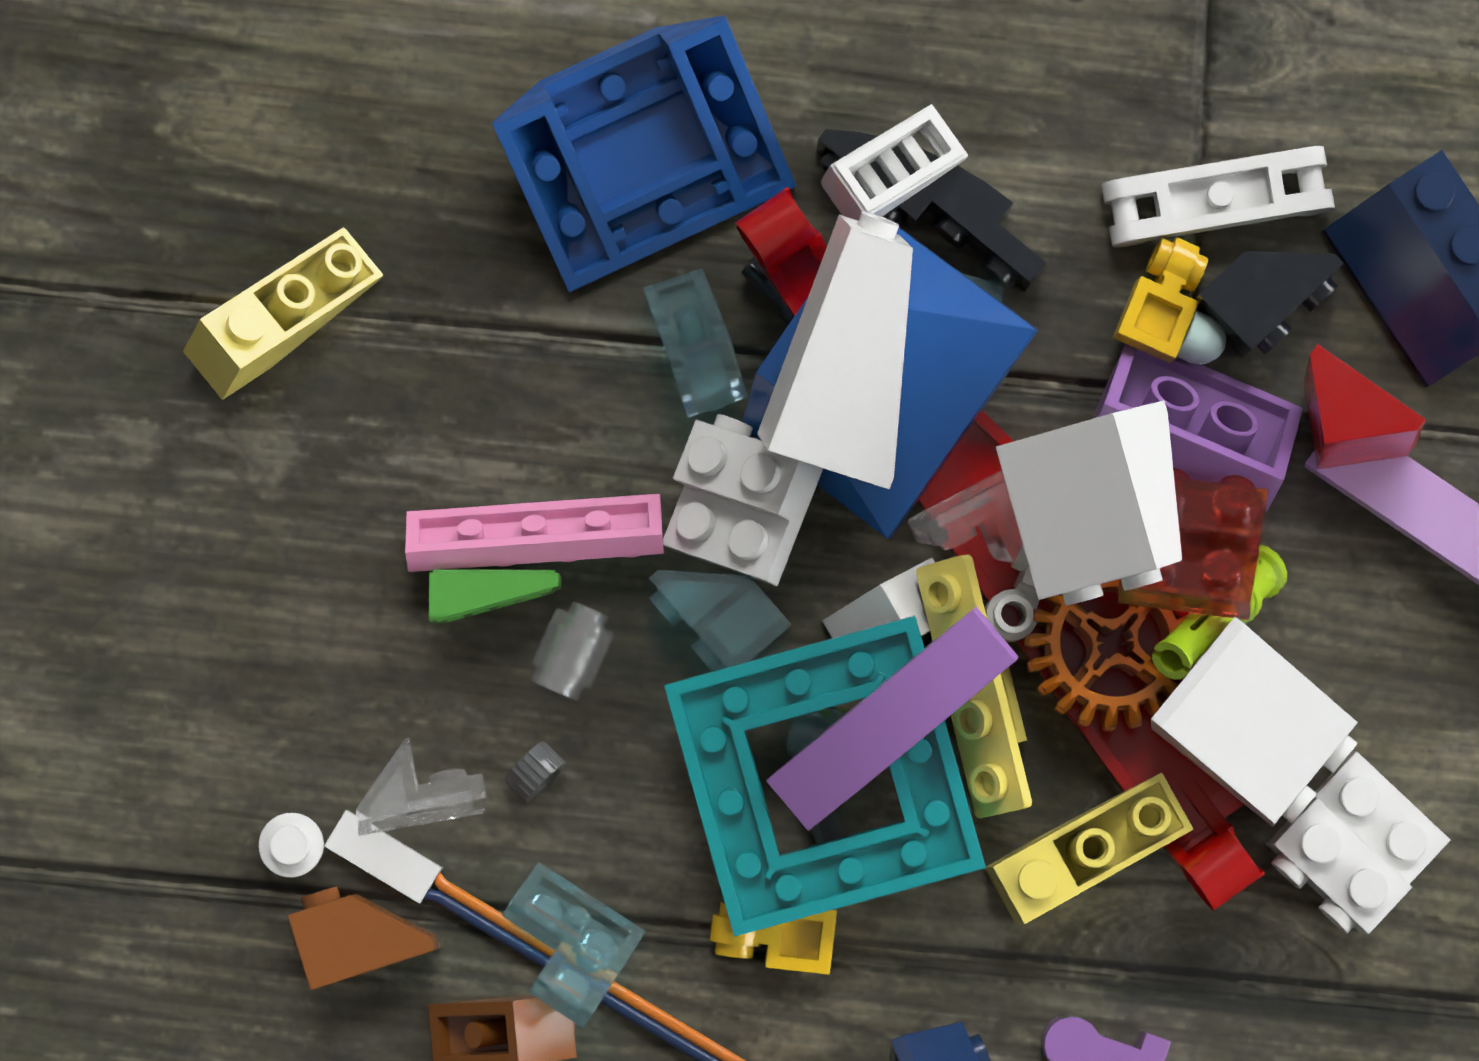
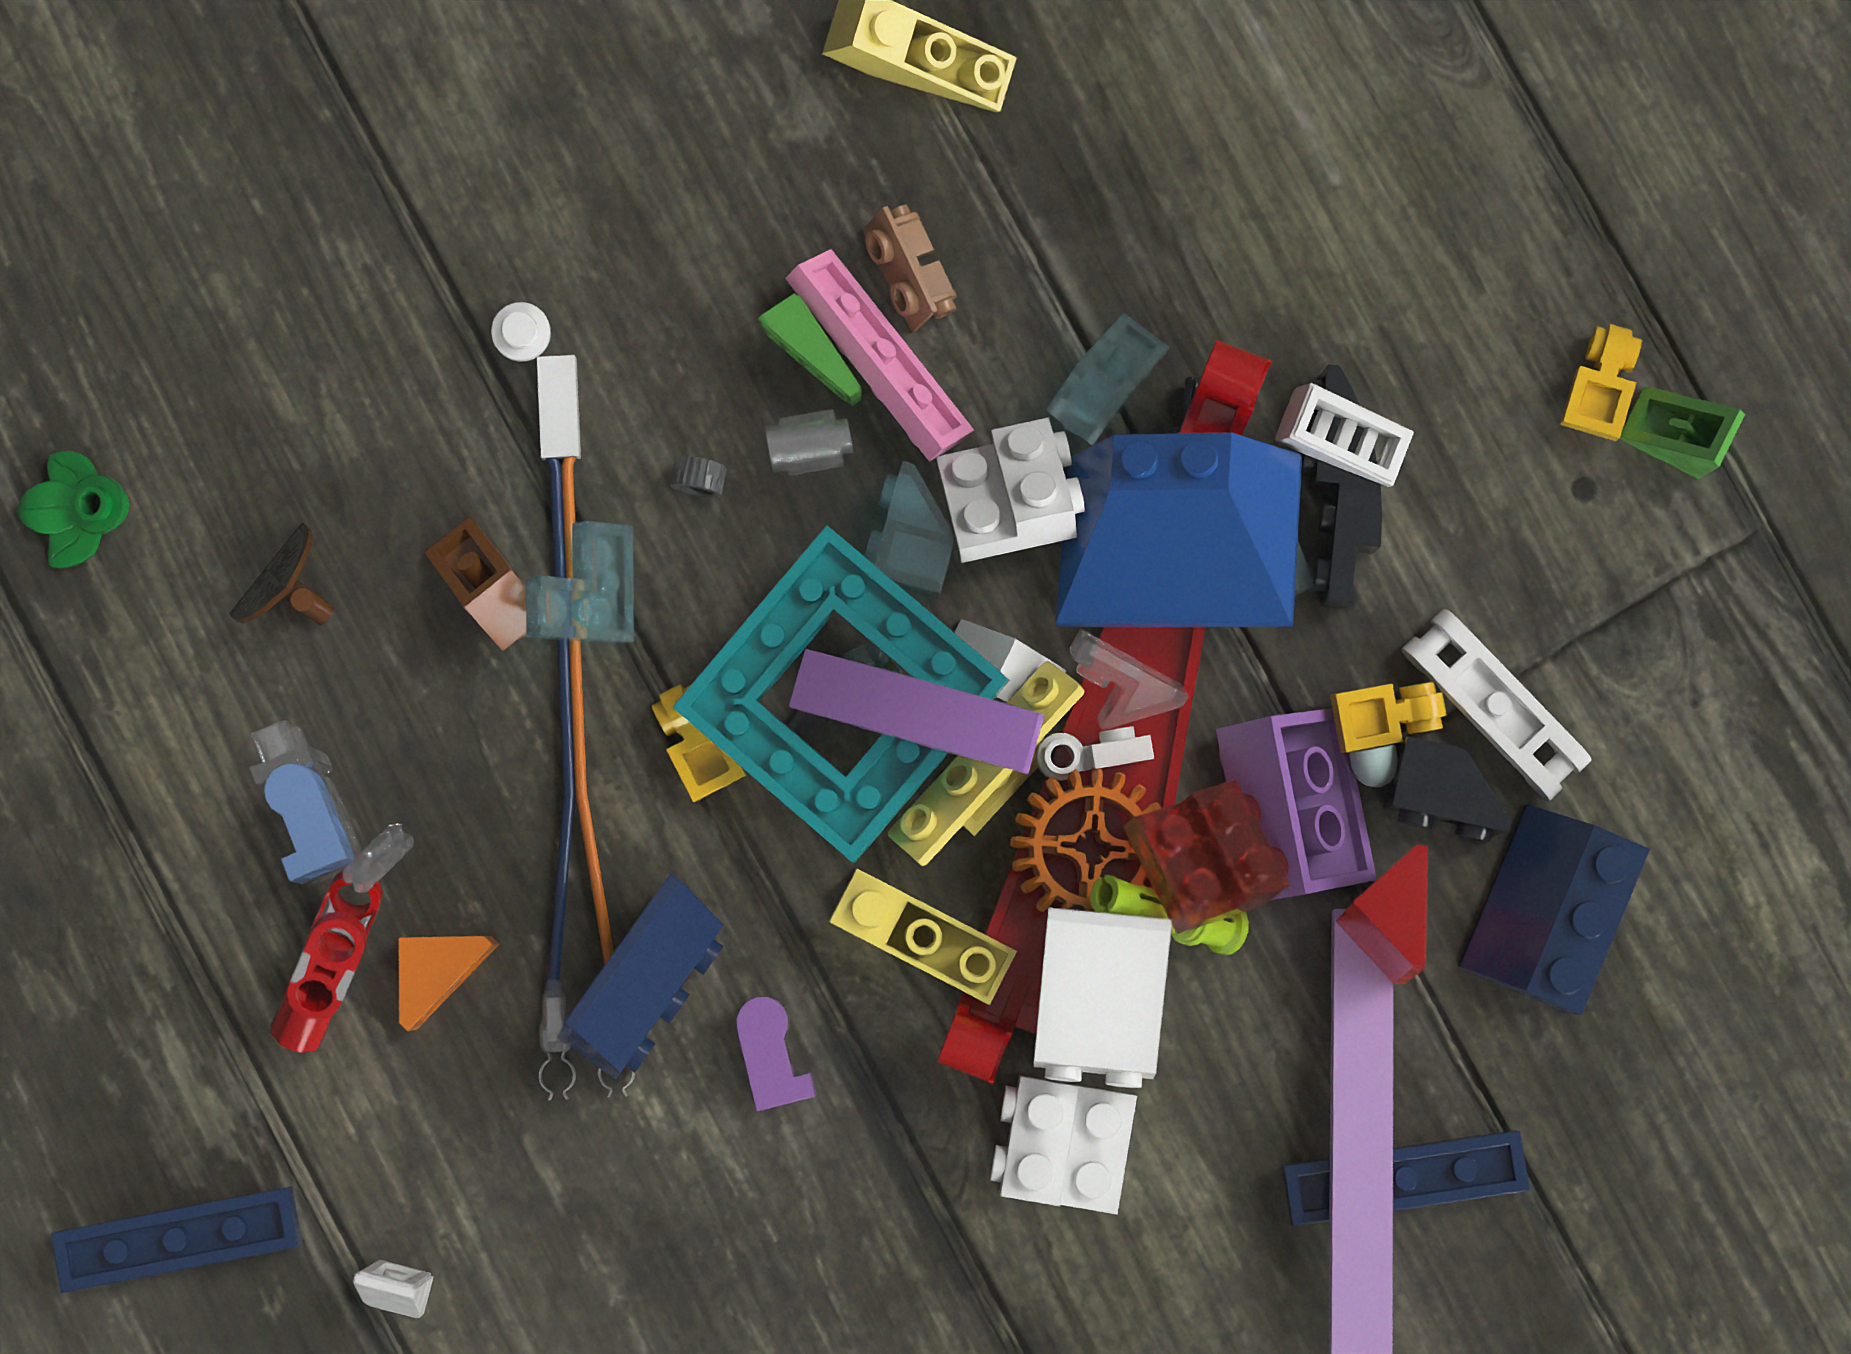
camera: 55 degrees right, 0 degrees up
dark orange slope [288,886,441,990] -> none
clear slope [356,737,487,836] -> none
blue slope [492,15,797,292] -> none
white slope [757,211,913,489] -> none
white slope [996,401,1182,606] -> none
none -> medium nougat hinge [862,205,957,333]

